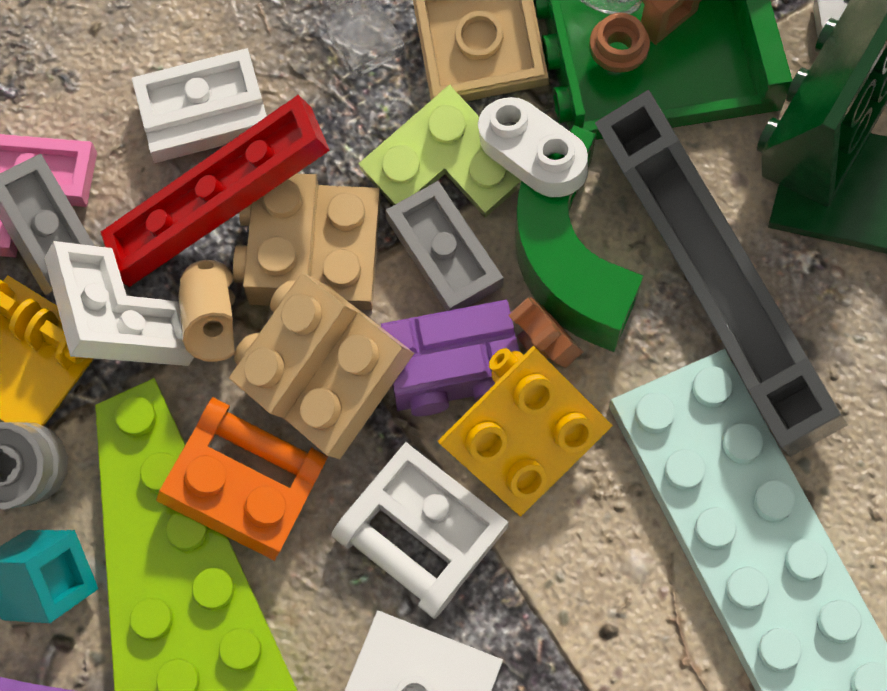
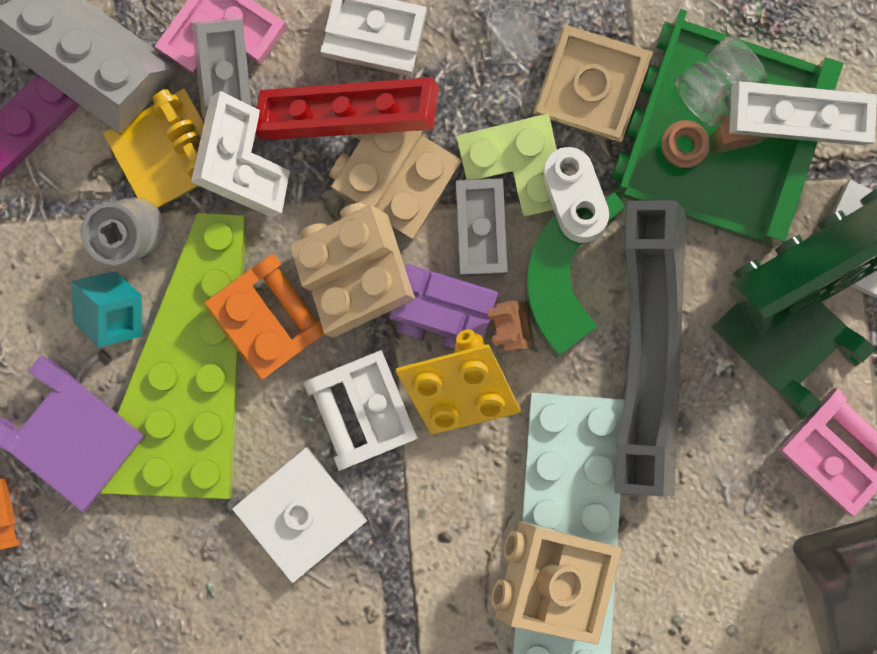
camera: 30 degrees right, 15 degrees up
tan piece [178,260,235,362] -> none
none -> tan plate [491,521,622,645]

